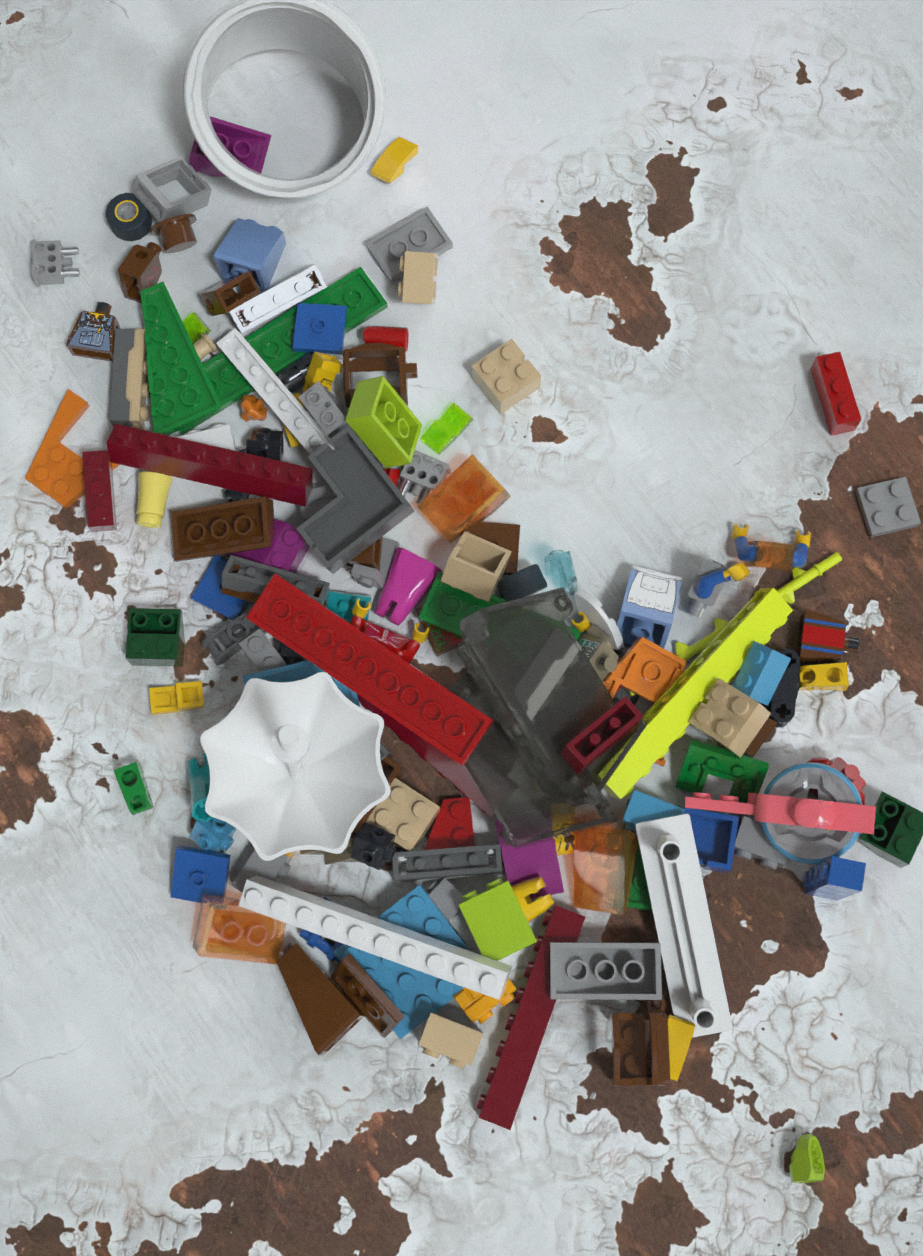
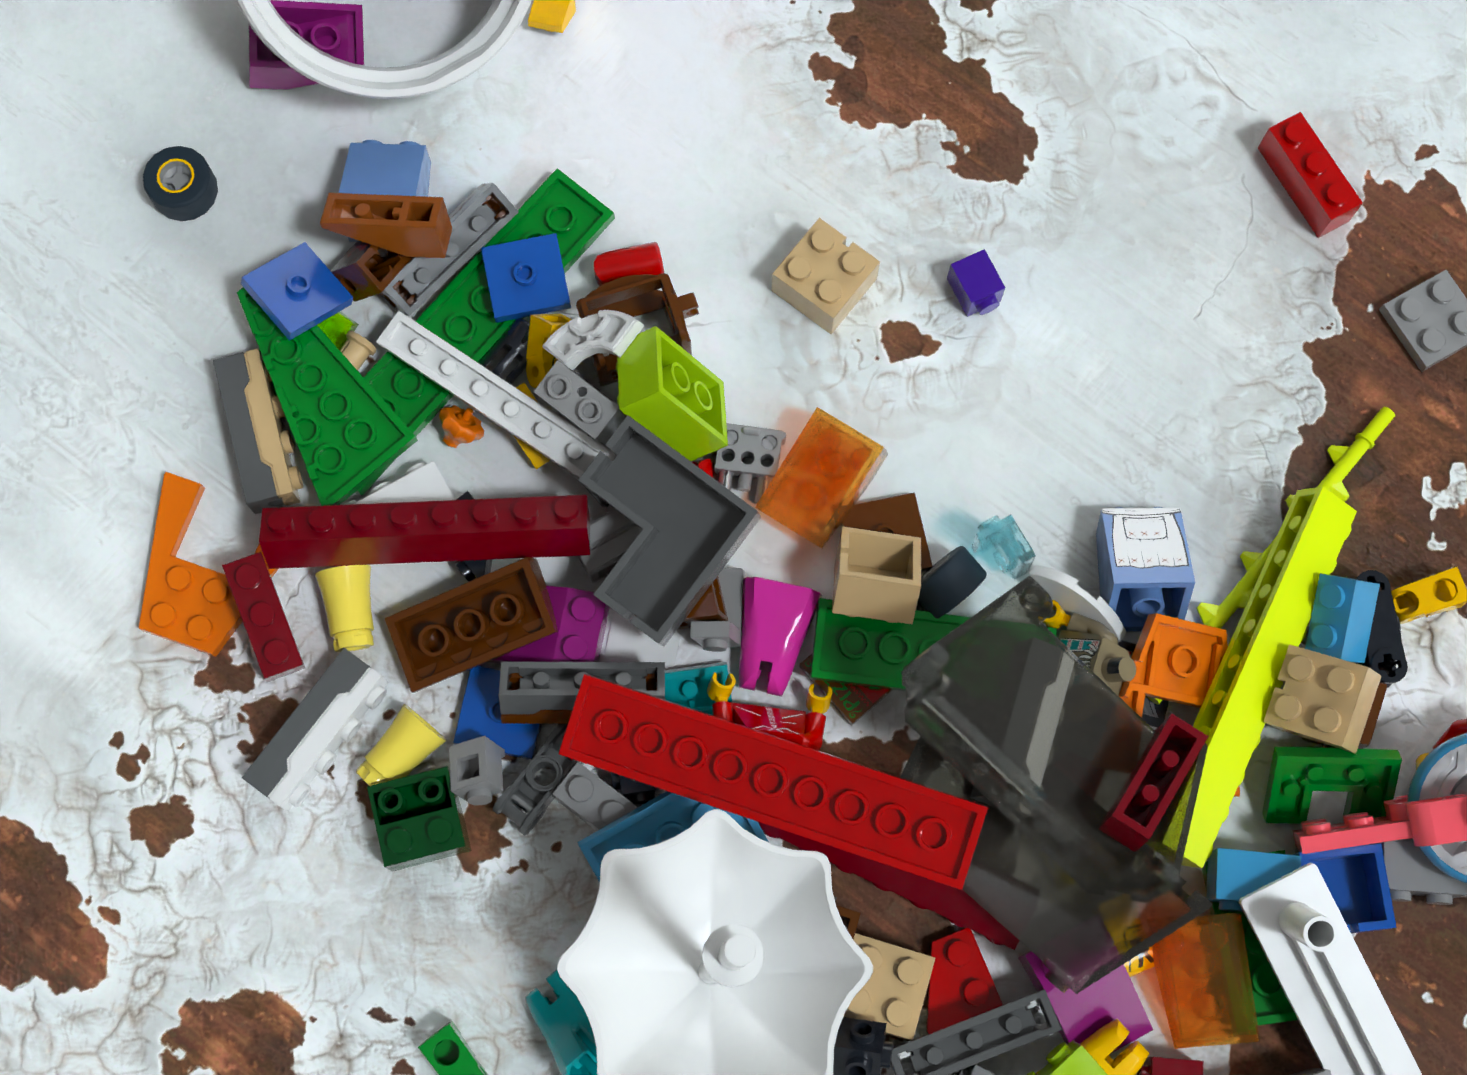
camera: 20 degrees left, 0 degrees up
light grey piece [31,239,80,287] -> none
torso [66,302,120,362] -> none
reddish brown torso [118,242,162,303] -> none
light grey window [133,156,212,222] -> none
yellow slope [149,681,204,715] -> none
reddish brown piece [150,214,197,253] -> none
black brick [246,428,284,461] -> none
light grey plate [366,206,453,283] -> none
tan piece [398,251,438,304] -> none
clear neon green slope [420,402,474,455] -> none
torso [687,558,750,618] -> none
torso [731,523,811,573] -> none
torso [796,610,859,664] -> none
none -> plate [241,242,353,341]
none -> piece [242,648,389,811]
none -> dark orange slope [320,193,452,258]
none -> light yellow plant [356,704,446,786]
none -> light grey brick [449,736,505,805]
none -> white tile [542,310,644,370]
none -> dark purple brick [947,249,1006,317]

